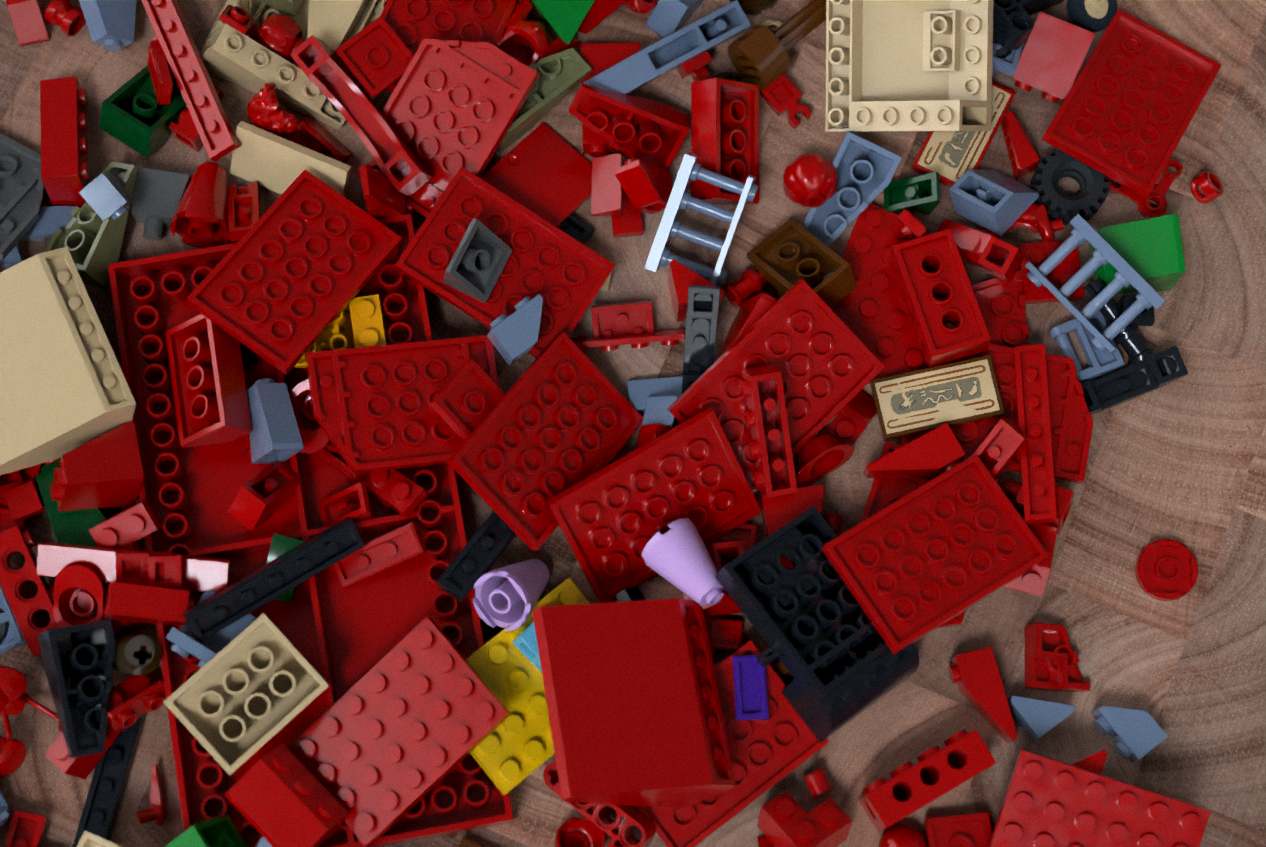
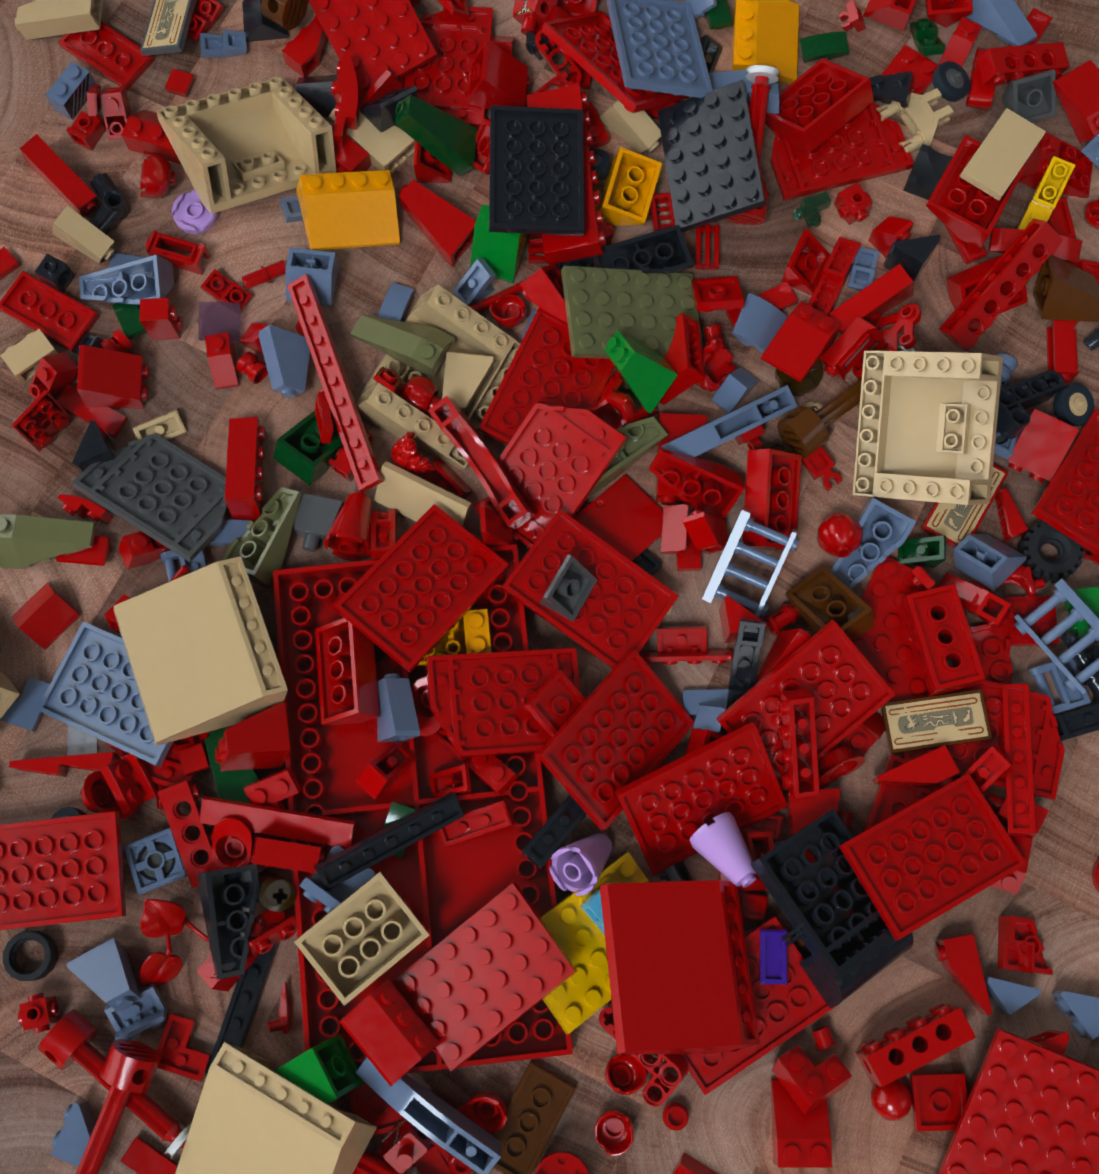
camera: 10 degrees right, 0 degrees up
slope [78,169,131,221] -> none
red slope [116,551,182,587] -> none
red plate [334,16,414,100] -> none
sand blue slope [487,294,543,366] -> none

